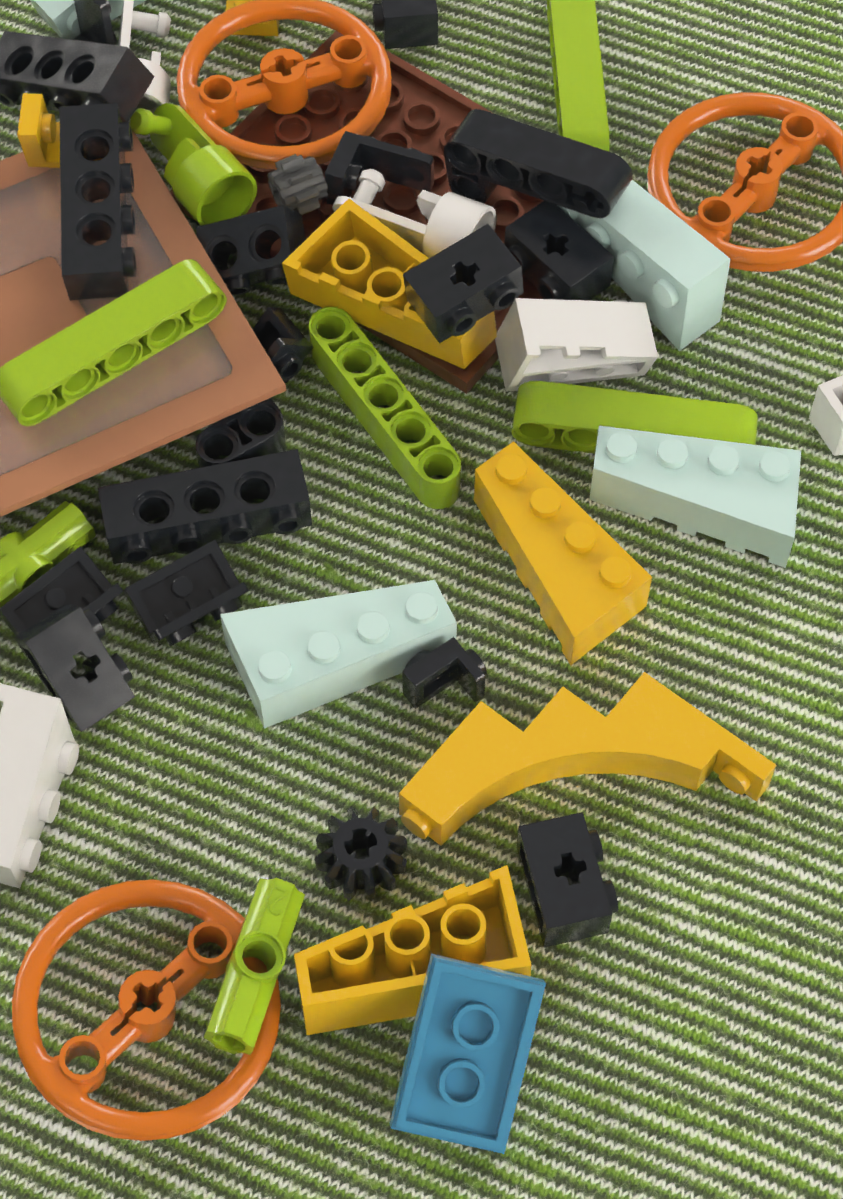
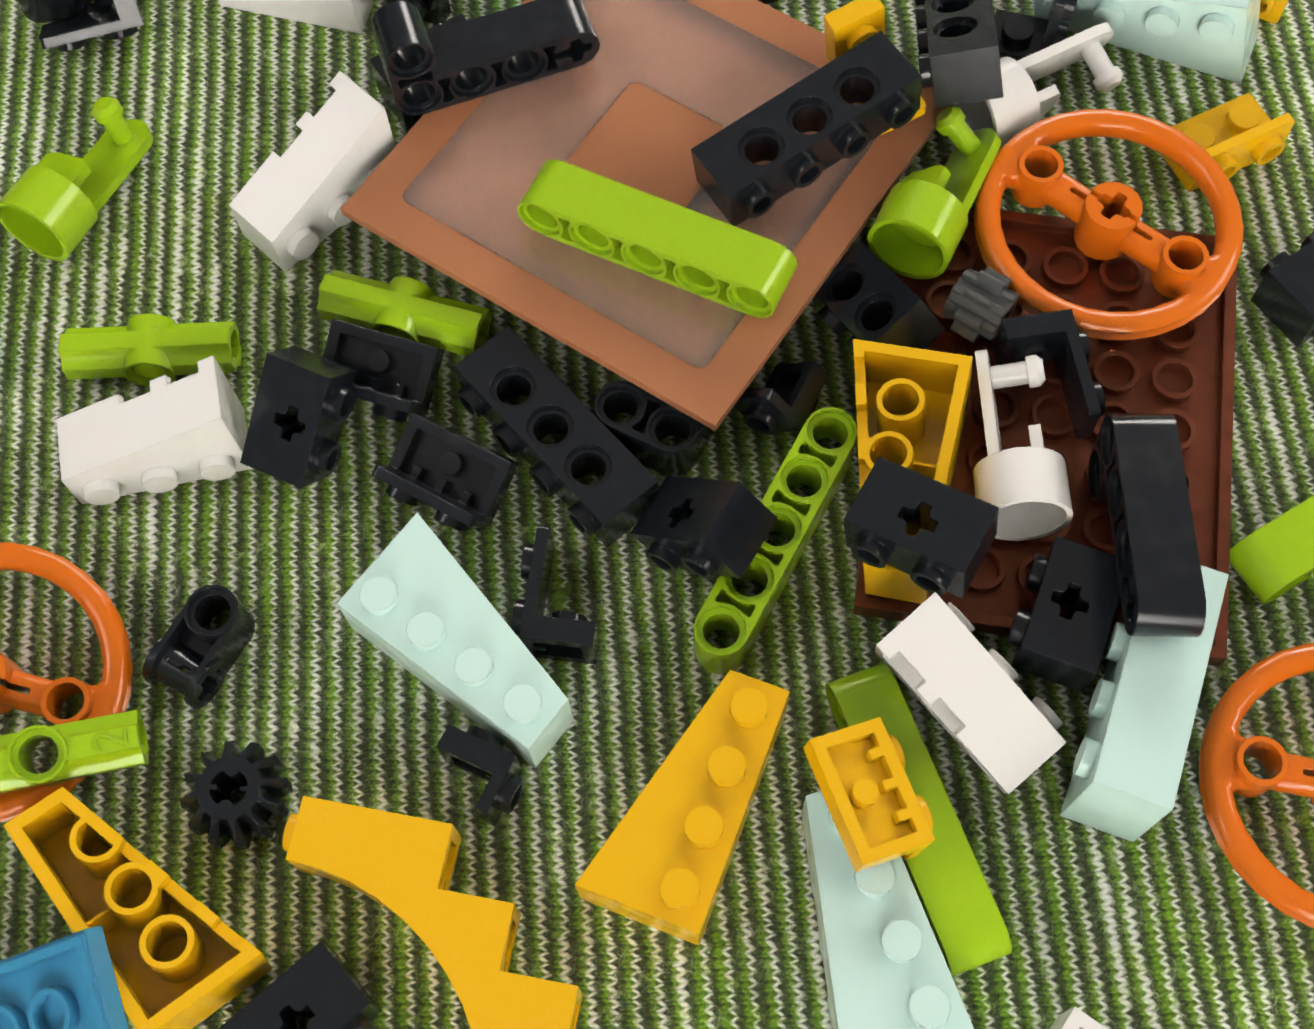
camera: 65 degrees right, 5 degrees up
none -> black piece [142,584,255,709]
none -> black bracket [511,525,600,664]
none -> black brick [630,476,777,579]
none -> yellow bracket [803,717,935,873]

